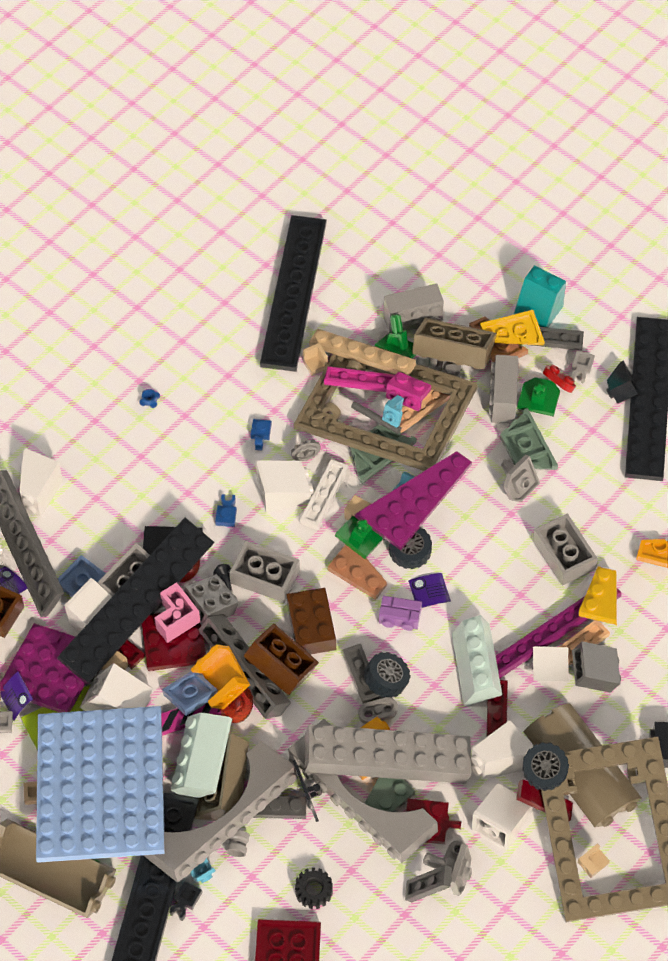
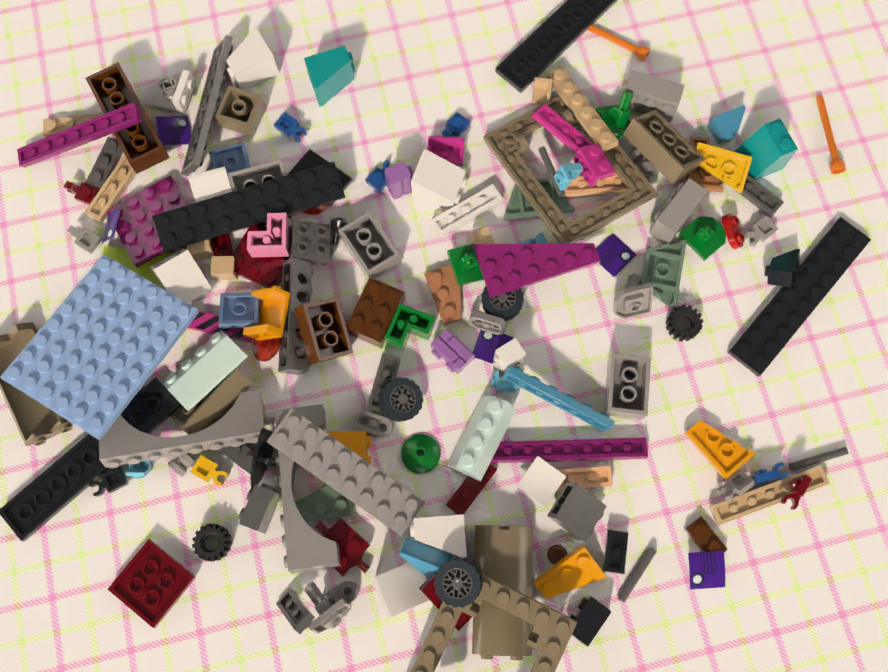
camera: 35 degrees right, 15 degrees up
blue plate [139,389,160,408] -> none
light grey gear [291,439,321,461] -> none
yellow wing [579,566,617,625] -> none
none -> yellow plate [190,455,229,486]
none -> tan panel [210,256,237,280]
none -> dark tan brick [215,86,266,137]
none -> dark grey brick [238,483,279,534]
none -> blue plate [273,112,307,143]
none -> teal slope [304,45,356,107]
none -> green brick [384,303,436,351]
none -> medium lavender brick [385,161,414,200]
none -> dark azure slope [398,537,454,578]
none -> green dish [401,434,440,474]
none -> dark pink bracket [428,135,465,167]
none -> light grey plate [468,311,507,335]
none -> medium azure bracket [491,370,520,394]
none -> white brick [493,338,526,374]
none -> dark azure plate [502,365,615,432]
none -> light orange wing [533,544,607,599]
none -> reddish brown plate [547,544,568,565]
none -> orange piece [588,24,651,62]
none -> dark purple sticker [596,234,637,277]
none -> black plate [603,530,628,574]
none -> black tyre [665,304,703,341]
none -> dark azure slope [708,105,746,144]
none -> orange piece [816,95,846,174]

